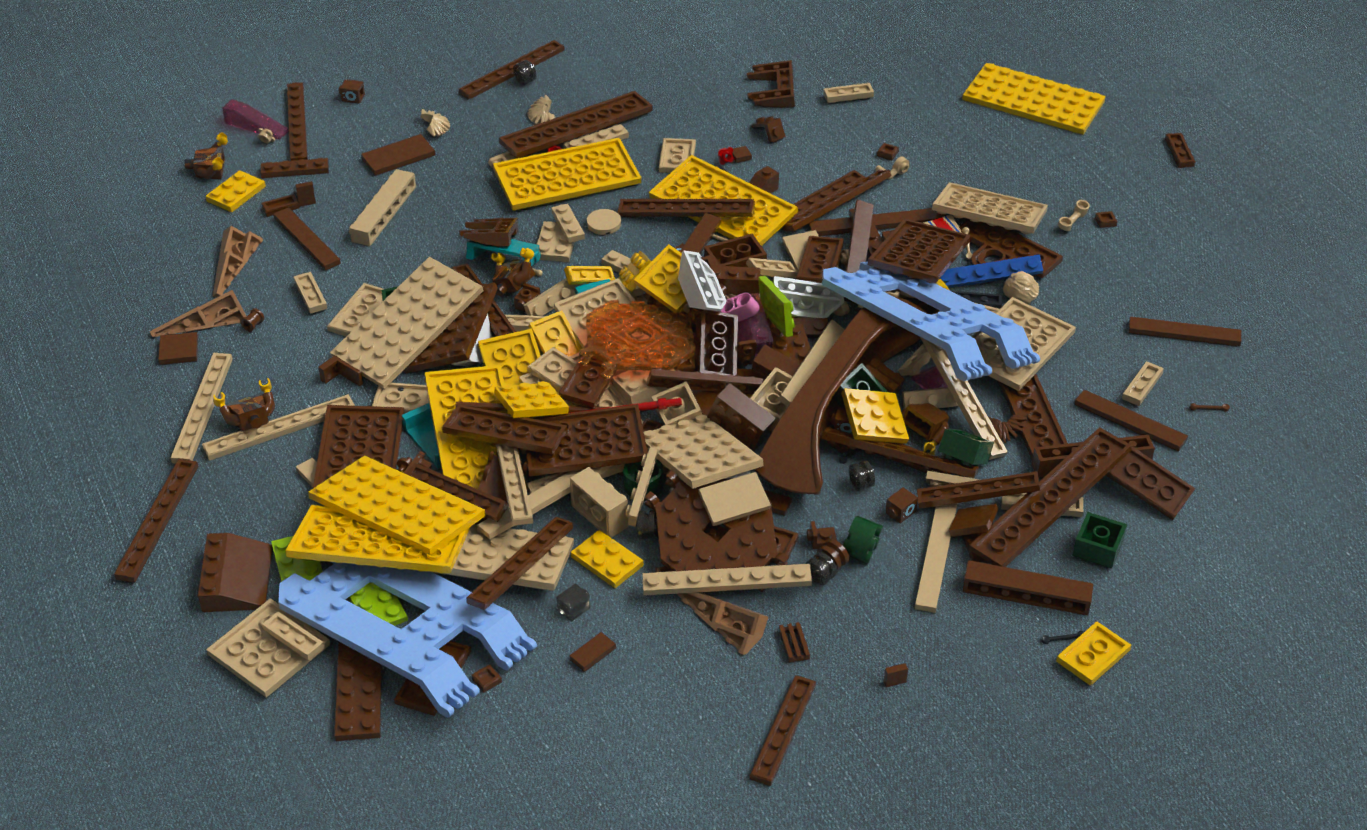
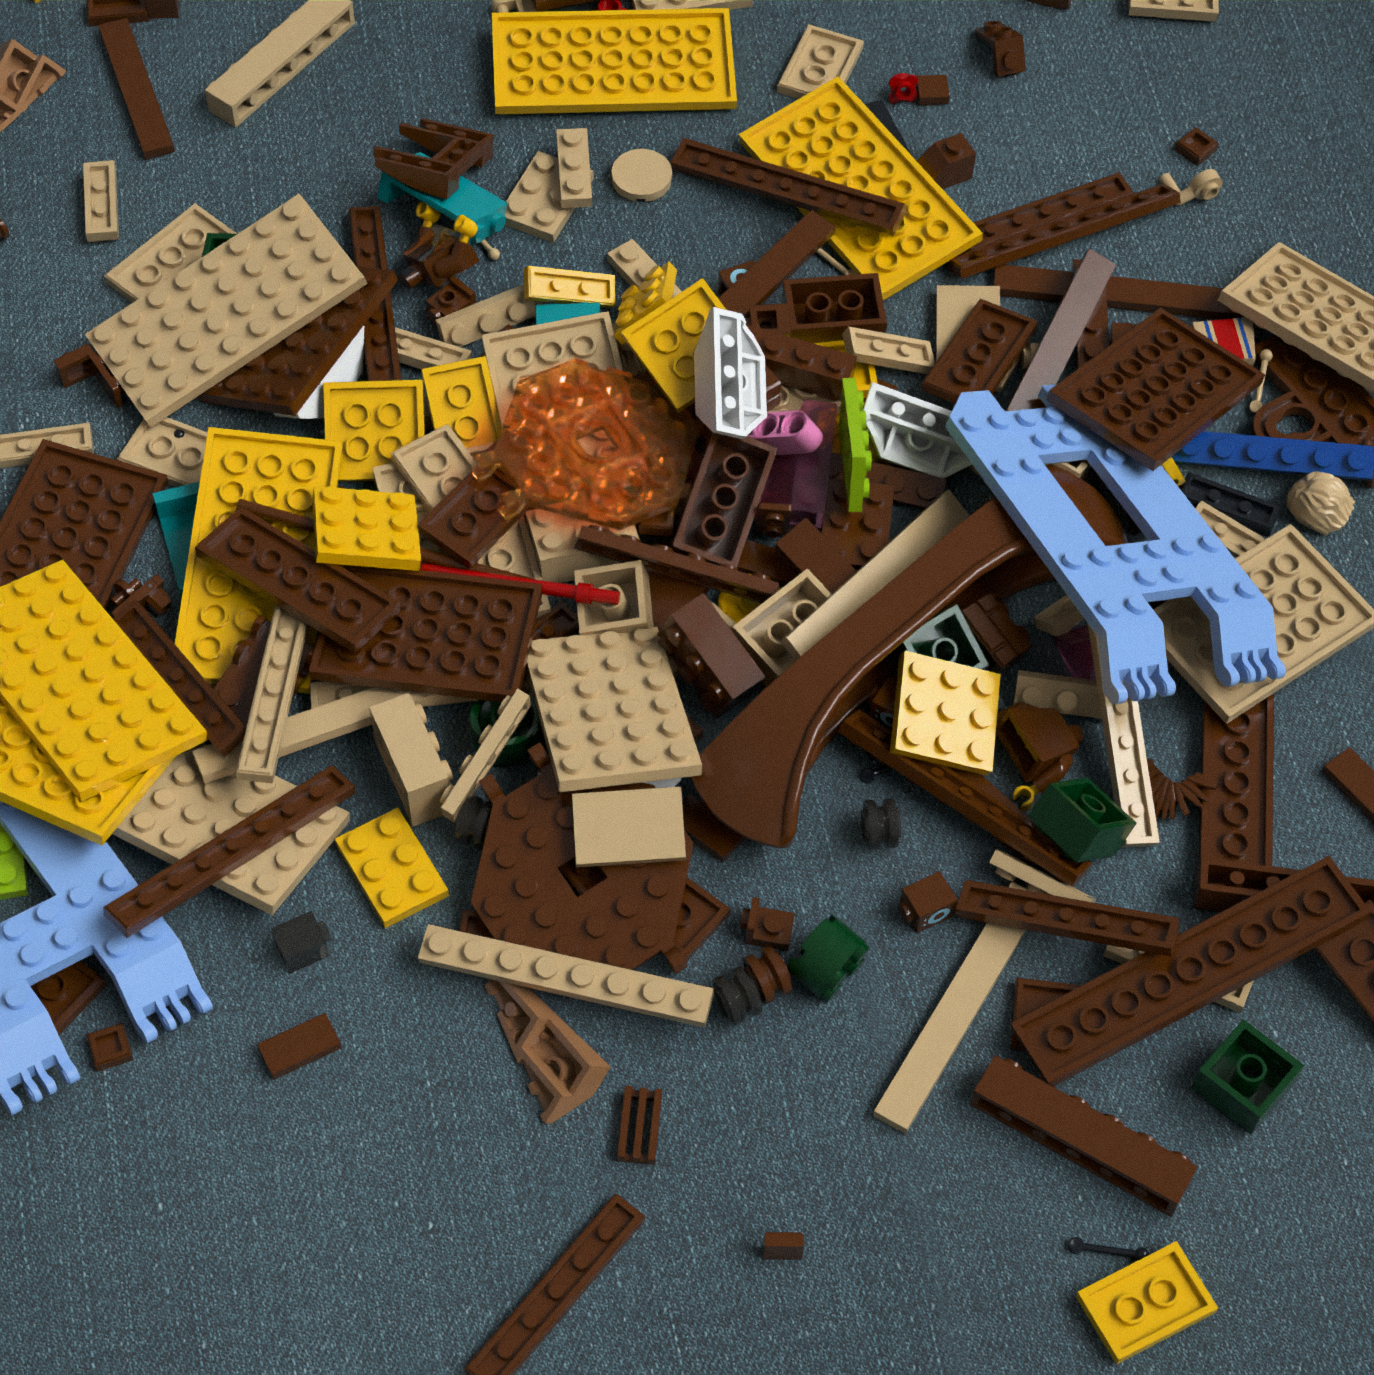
camera: 15 degrees right, 15 degrees up
reddish brown tile [949,503,998,537] -> none

